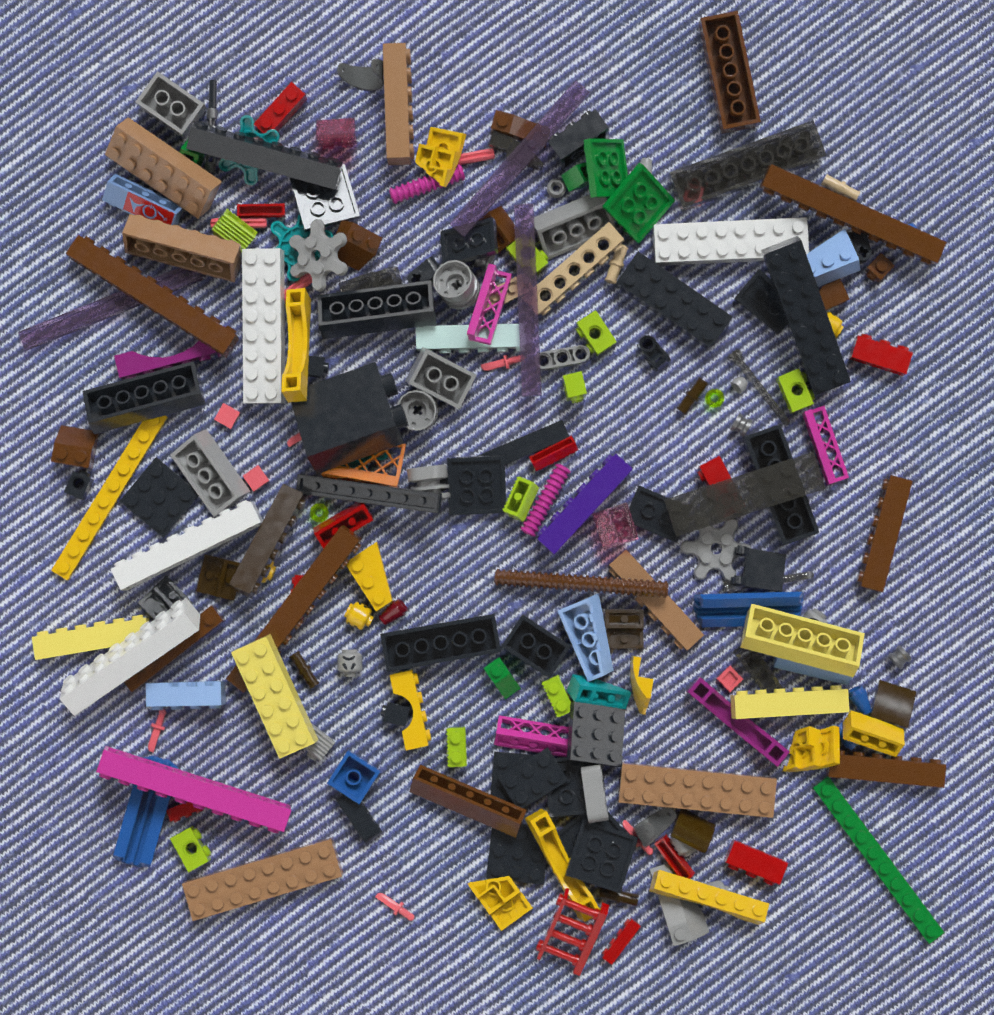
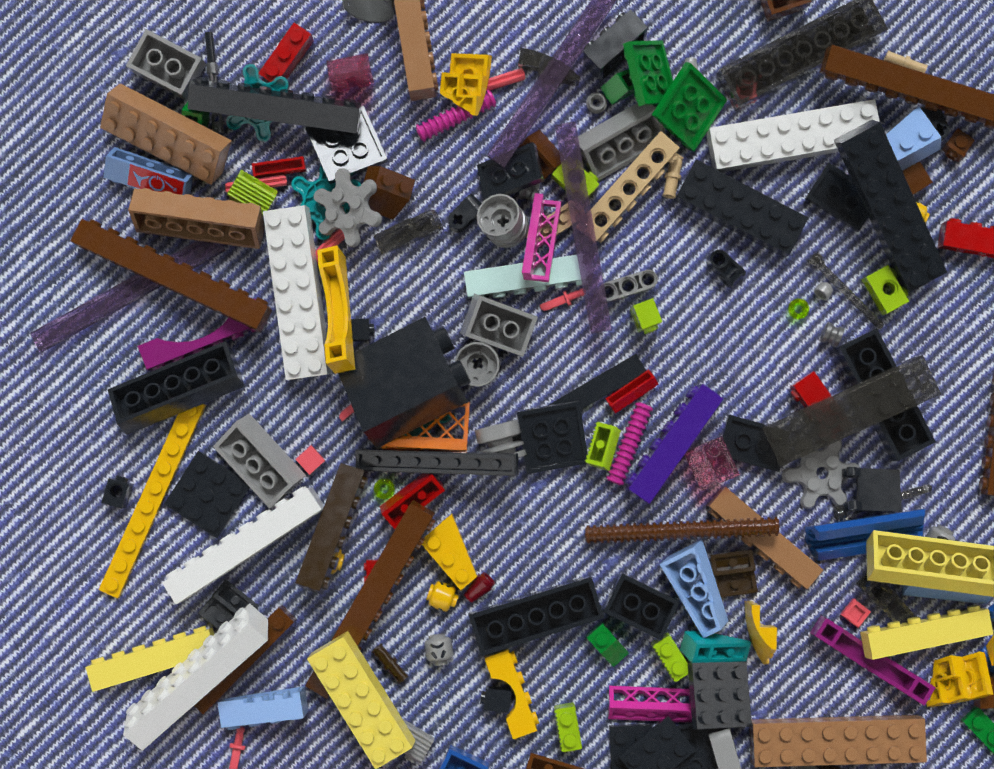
camera: 10 degrees left, 0 degrees up
reddish brown slope [51,425,99,469] -> none
dark brown slope [195,554,240,601] -> none
coral tile [214,403,240,429] -> none
black brick [317,280,437,339] -> none
reddish brown slope [491,110,551,148] -> none
lime brick [575,310,617,356] -> none
dark brown pin [676,377,709,415] -> none
dark pink fence [802,406,849,485] -> none

